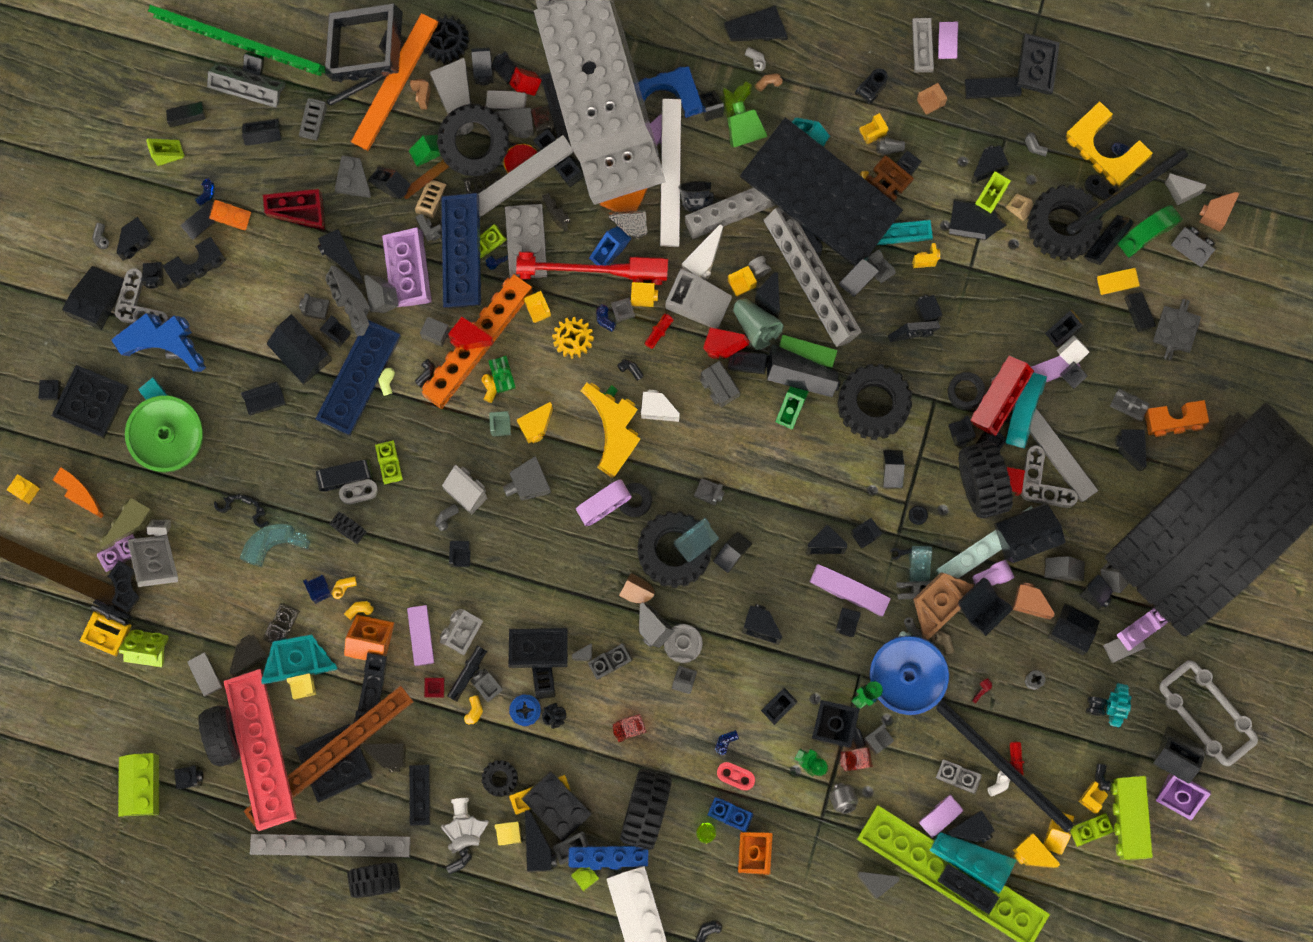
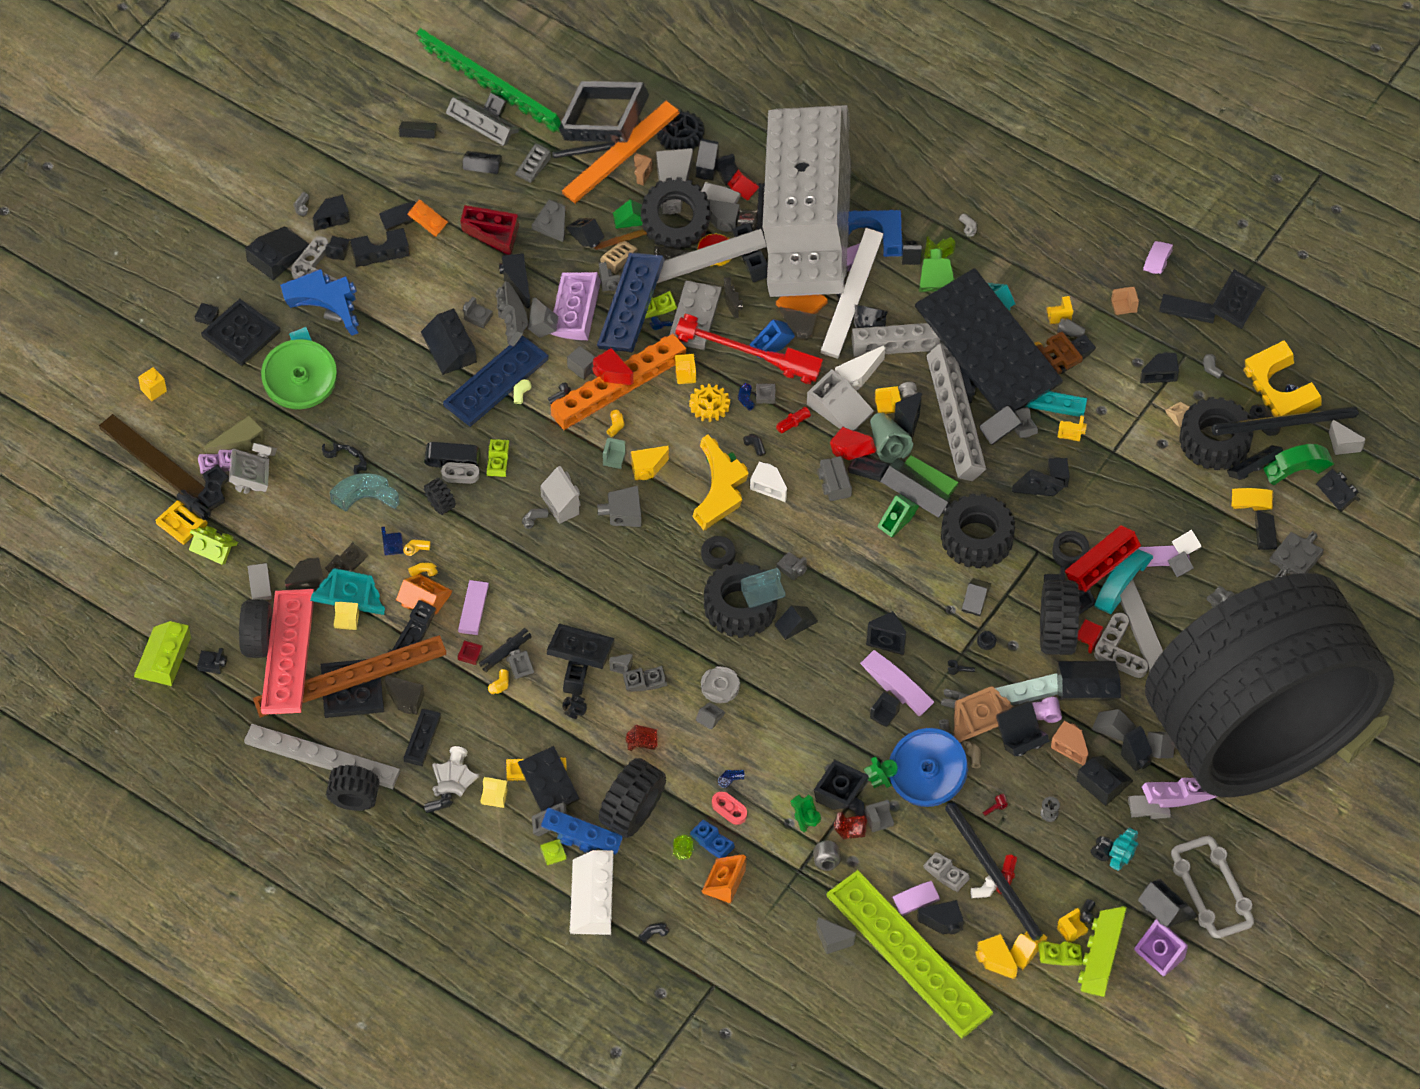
camera: 15 degrees right, 20 degrees down
orange slope [53,468,104,518] -> none
lime slope [146,138,185,166] -> none
clear blue arm [195,179,215,206] -> none
black panel [241,382,286,416] -> none
black panel [320,315,351,348] -> none
light grey bracket [440,609,483,655] -> none
black panel [449,541,471,567] -> none
black tyre [481,760,518,797] -> none
green hips [488,355,516,393] -> none
blue gear [509,695,541,726] -> none
black slope [525,810,557,873] -> none
lavender beam [576,480,632,526] -> none
brick [619,573,655,603] -> none
yellow brick [631,282,658,307] -> none
slope [639,602,675,648] -> none
black wing [724,6,788,41] -> none
black slope [742,604,782,645] -> none
medium nougat arm [755,73,783,92] -> none
black slope [761,687,798,725] -> none
black panel [851,518,882,549] -> none
black piece [855,68,888,105] -> none
clear light blue slope [909,546,932,582] -> none
light grey plate [912,18,934,73] -> none
teal wing [929,832,1017,894] -> none
black plate [937,864,1000,915] -> none
black tile [948,199,1006,240] -> none
lime slope [975,172,1011,213] -> none
black slope [1045,310,1084,348] -> none
nougat slope [1199,192,1239,231] -> none

